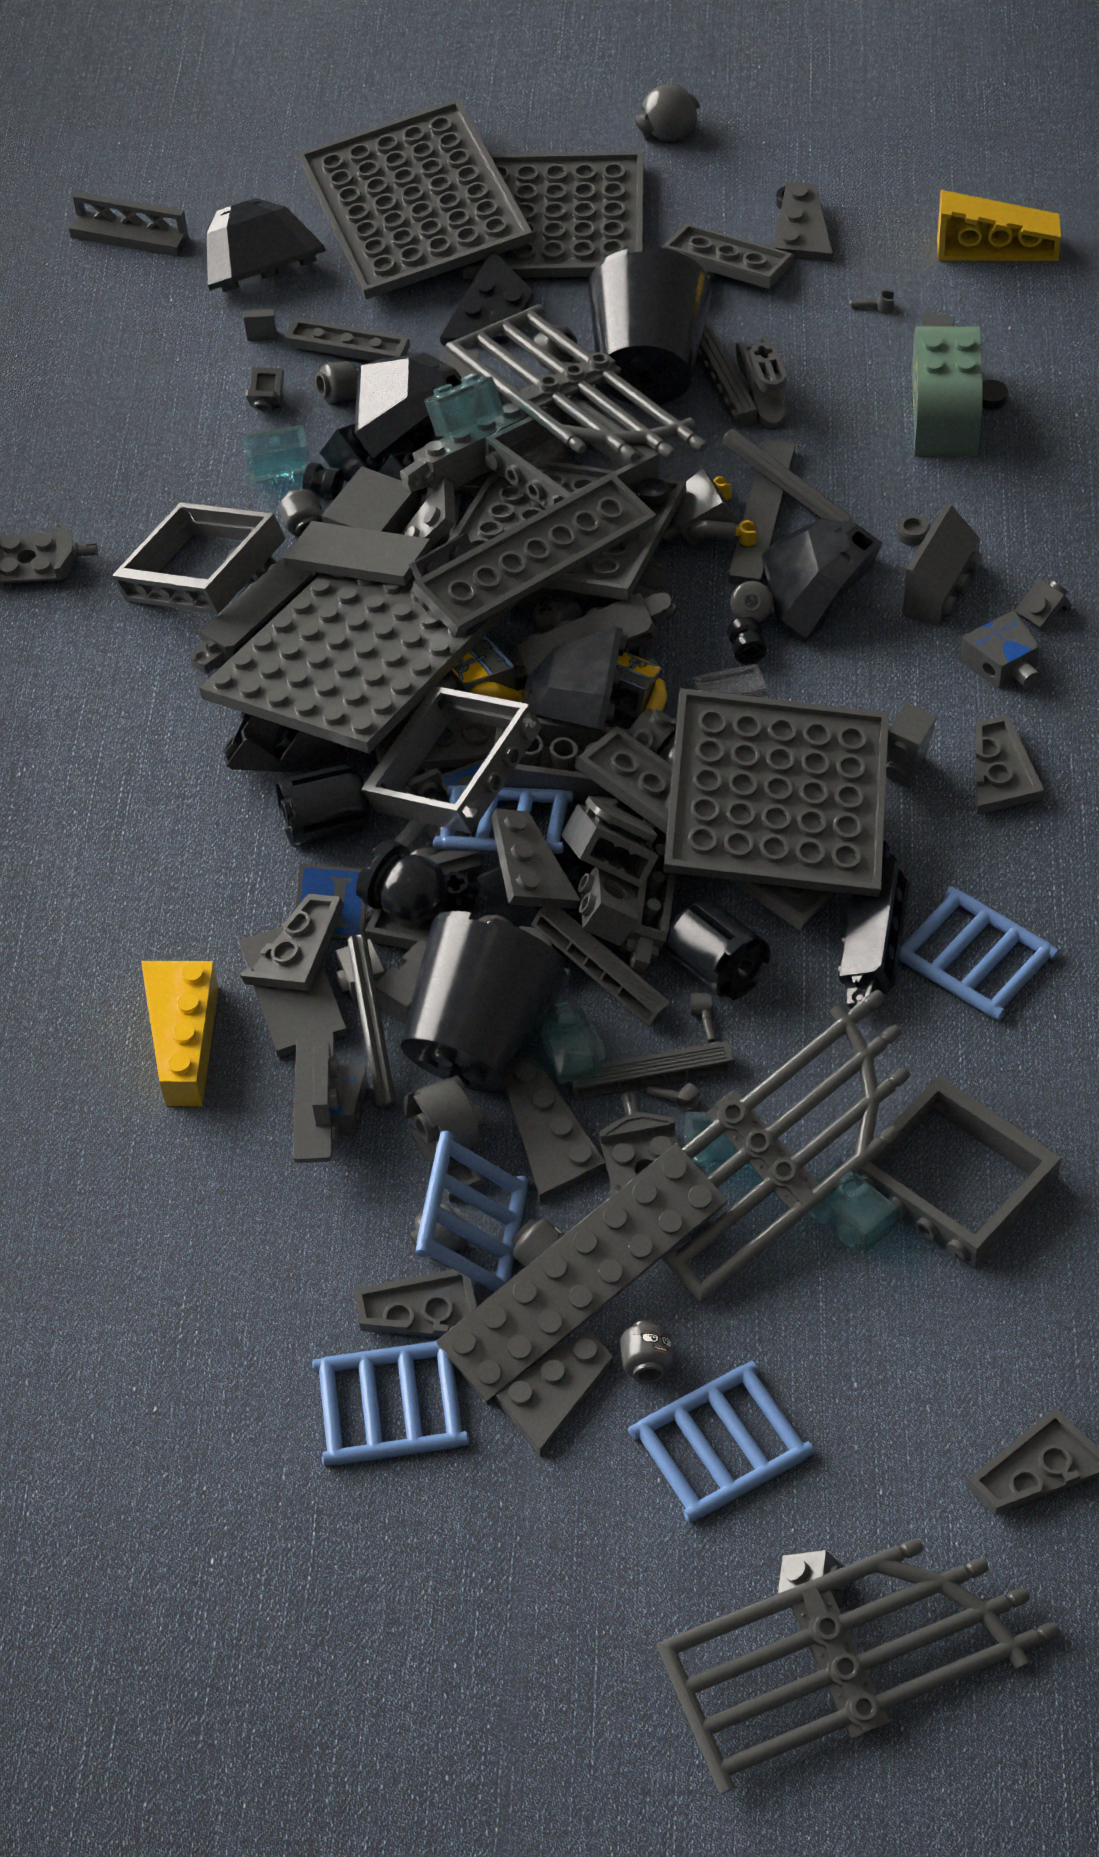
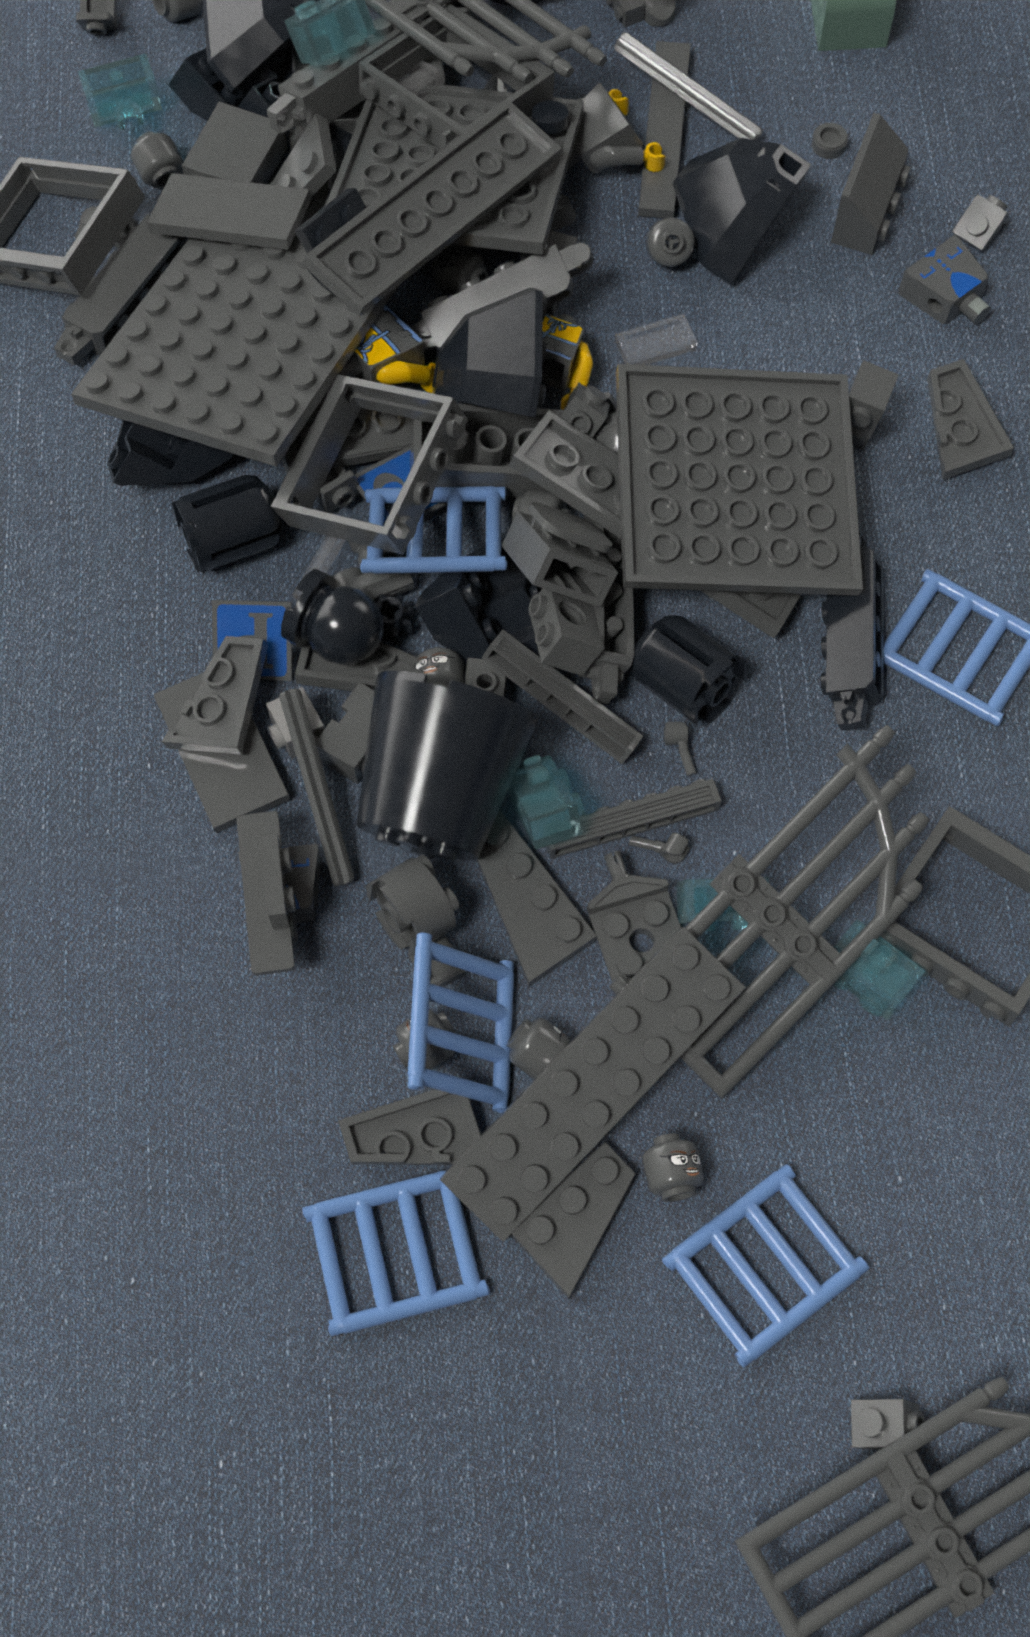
camera: 10 degrees left, 15 degrees up
yellow wedge [141,961,219,1107] -> none
black wheel [302,462,344,500] -> none
dark grey wing [491,808,581,909] -> none
black wheel [727,617,767,664] -> none

